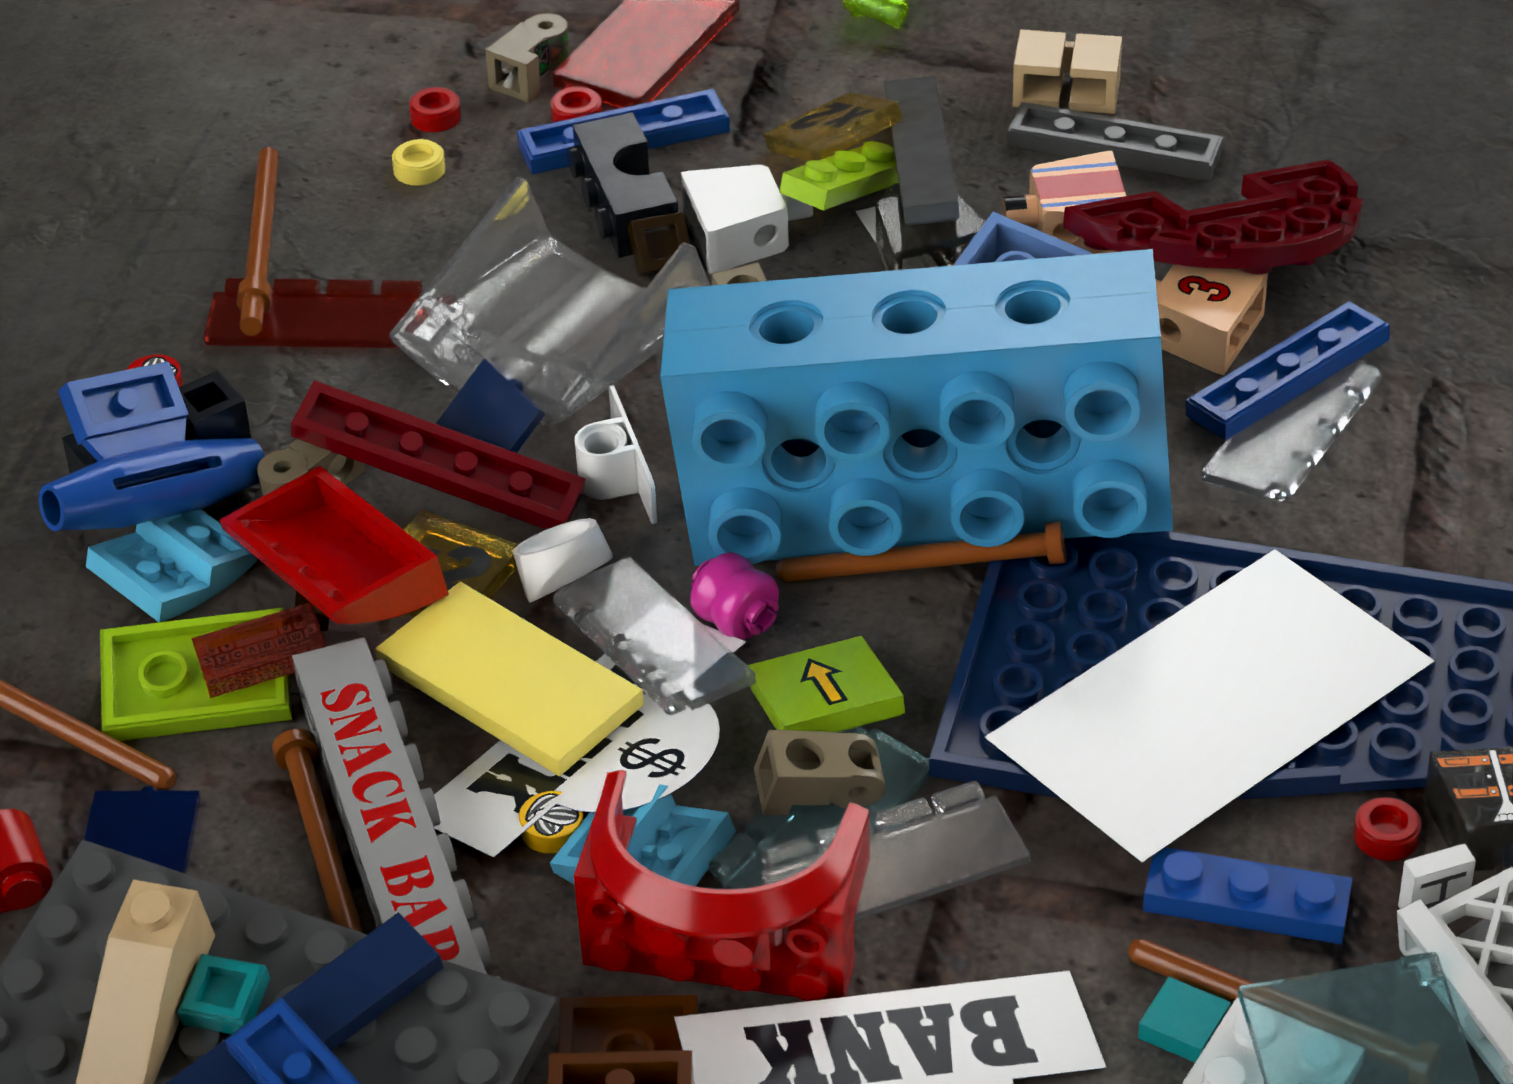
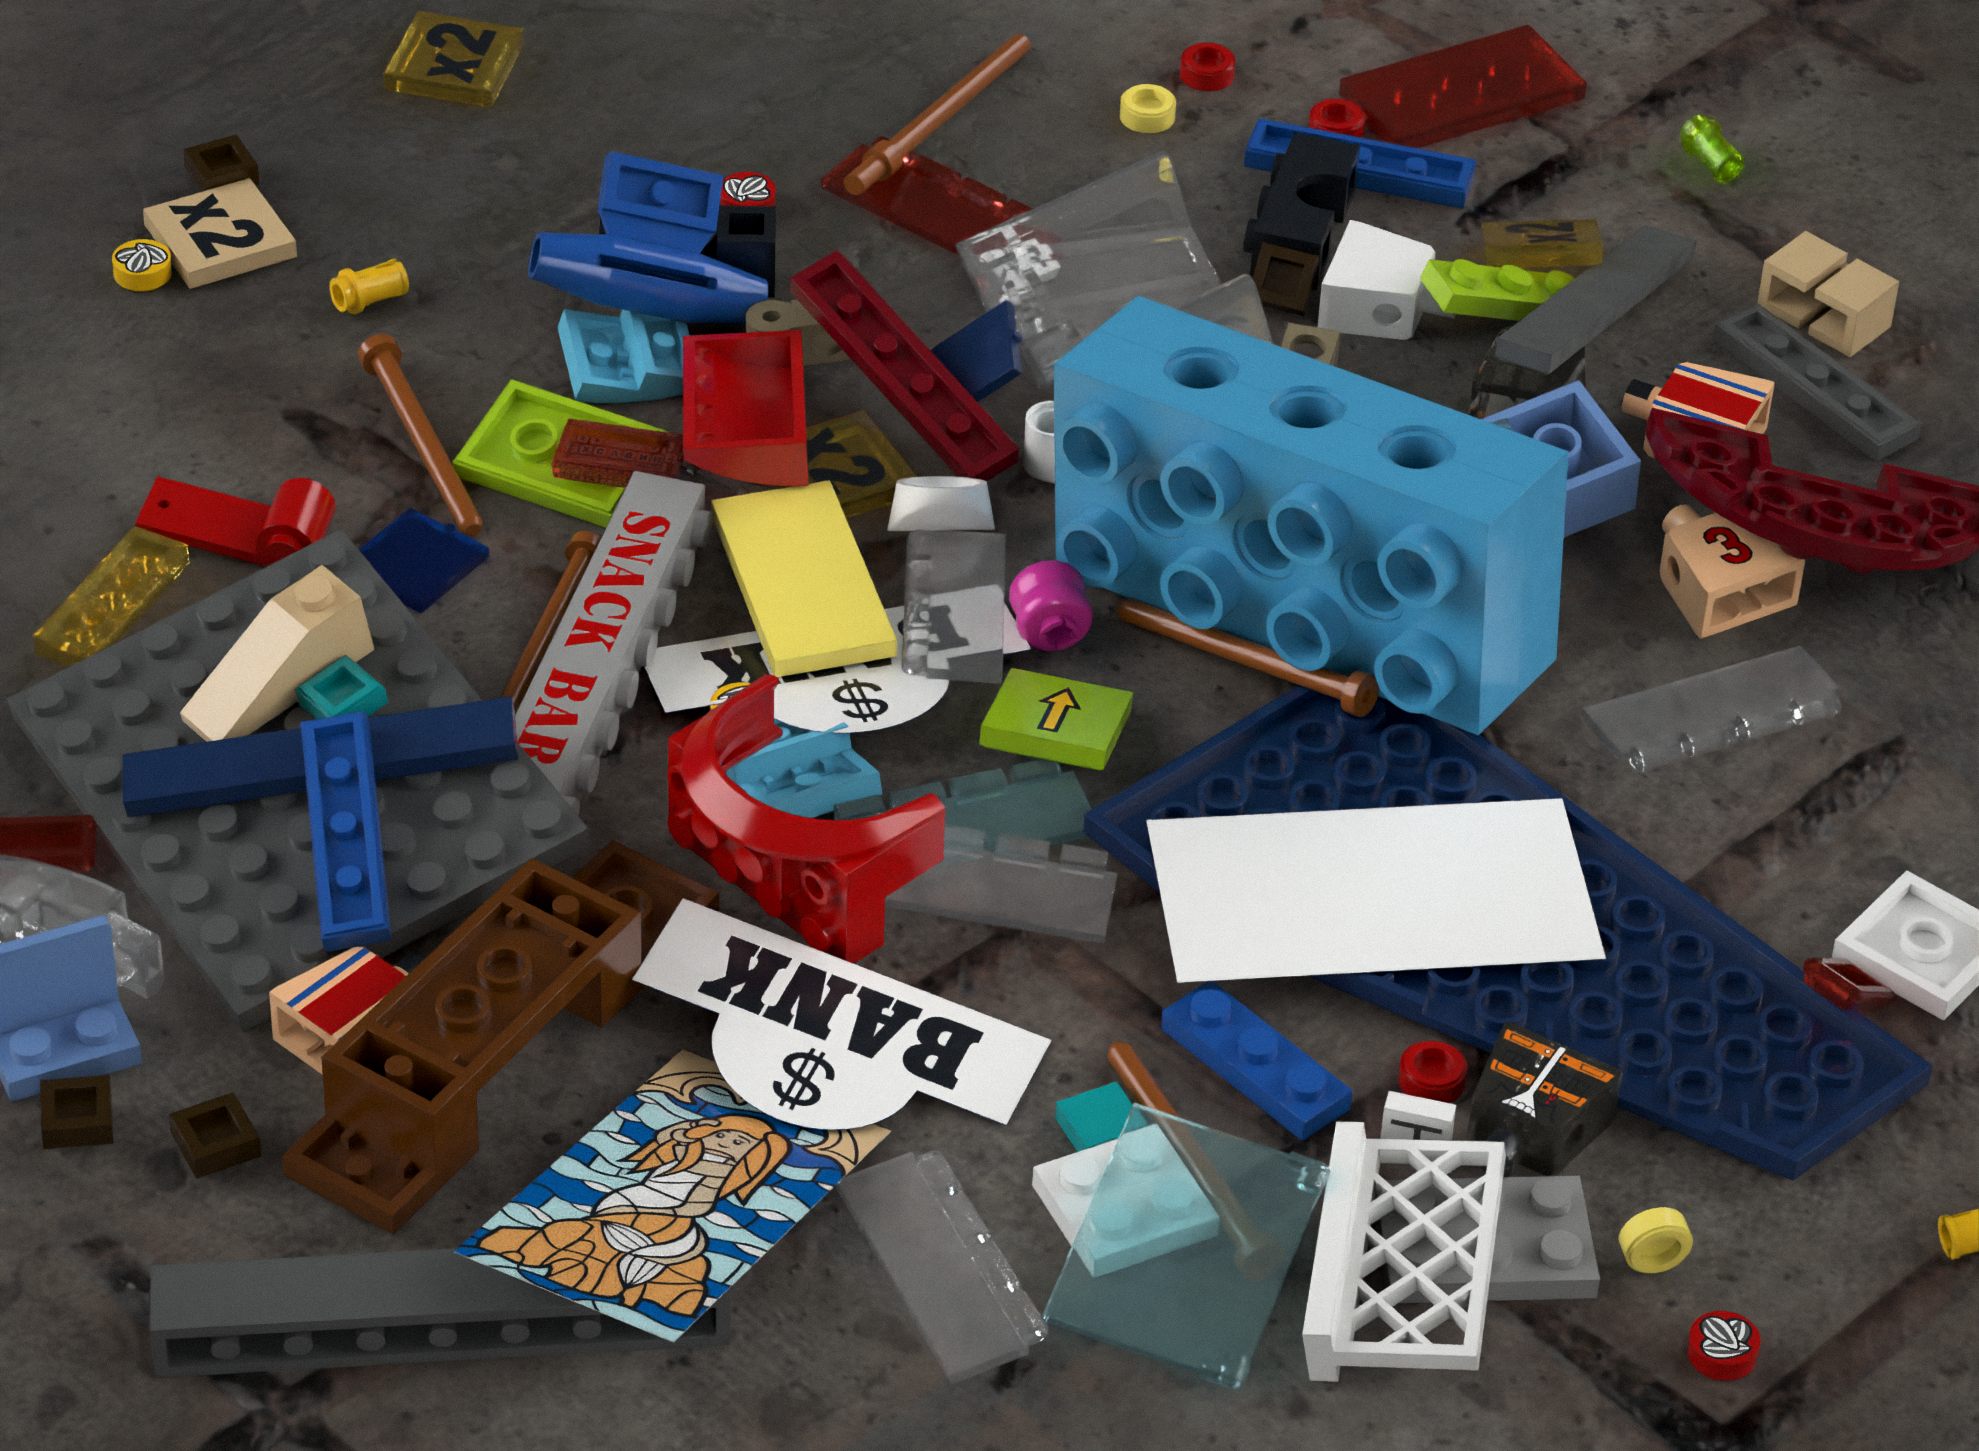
camera: 30 degrees right, 0 degrees up
dark tan leg [485,13,569,103] -> none
dark tan leg [754,730,886,815] -> none
blue tile [1185,301,1390,441] -> none

